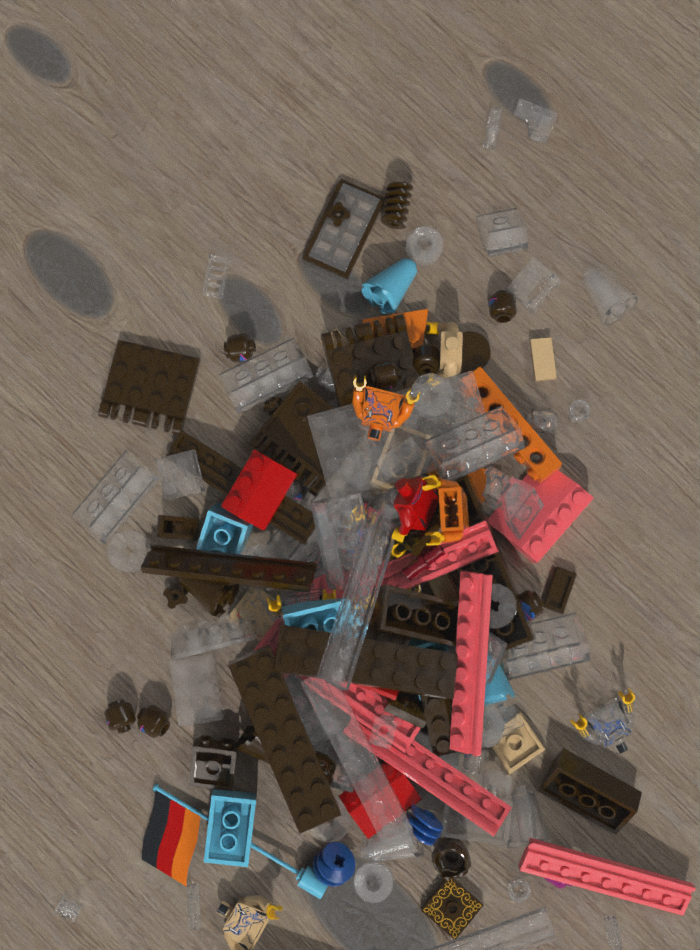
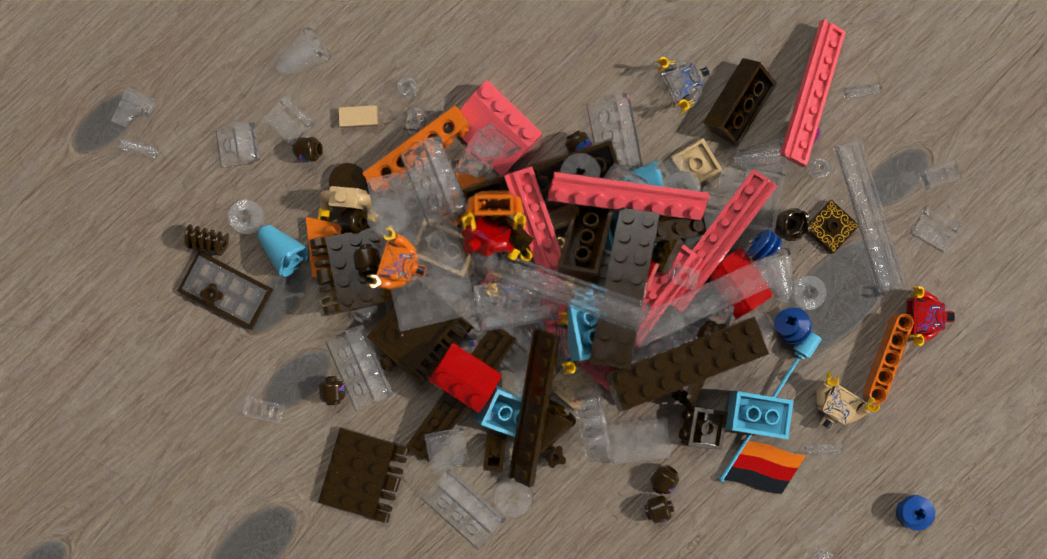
camera: 90 degrees left, 5 degrees up
dark red pin [402,545,445,581] -> none
dark brown tile [543,566,577,614] -> none

